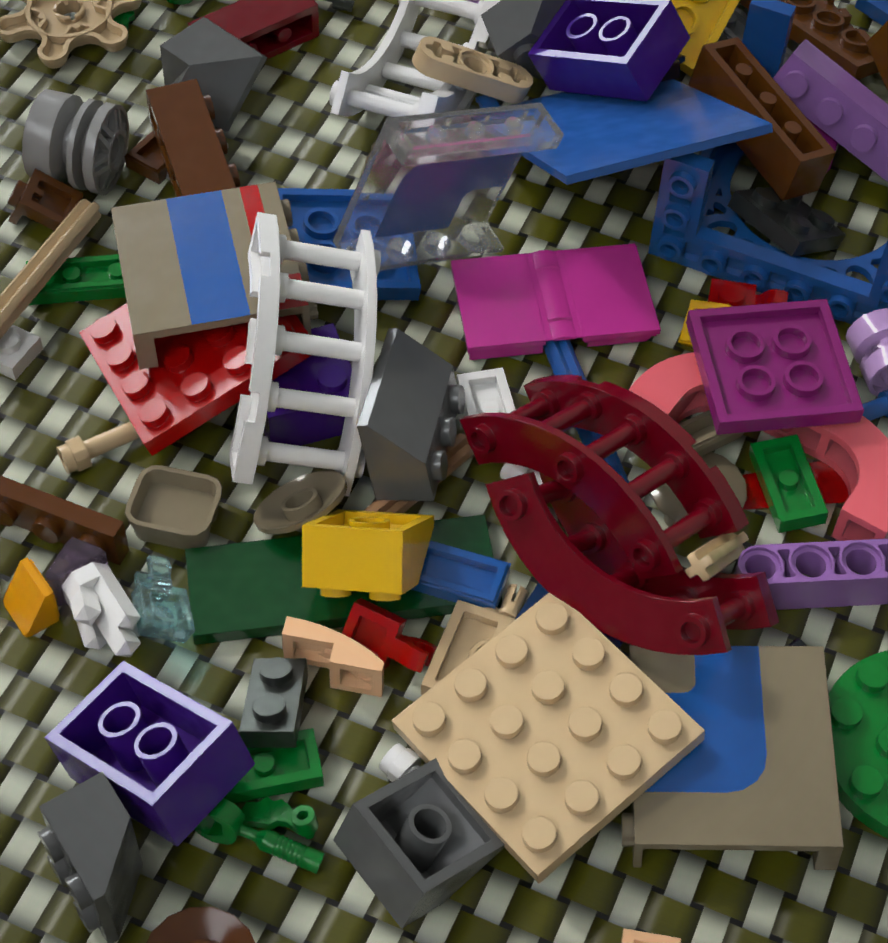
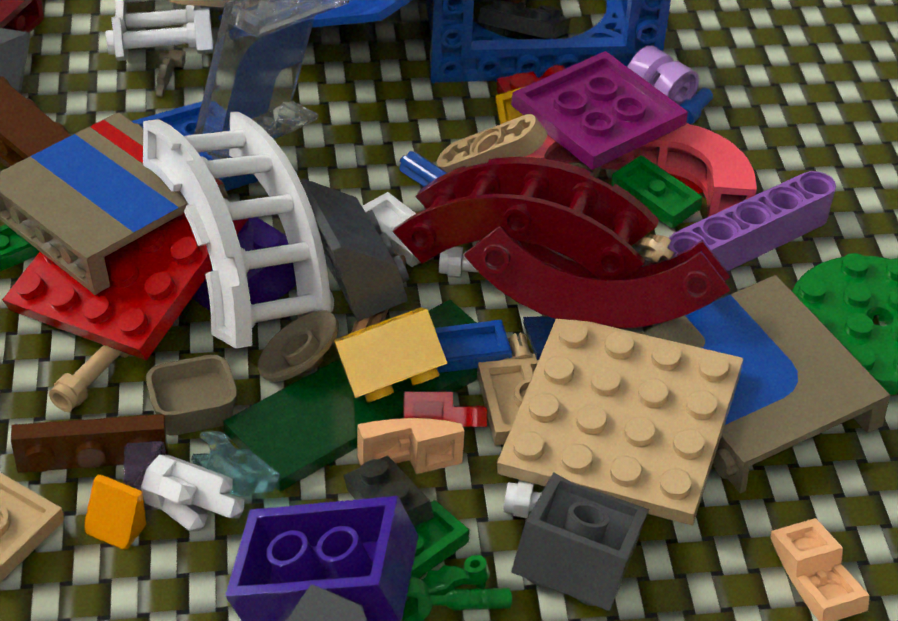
camera: 30 degrees left, 10 degrees down
dark pink piece [451,243,661,360] -> none
none -> tan beam [437,114,547,173]

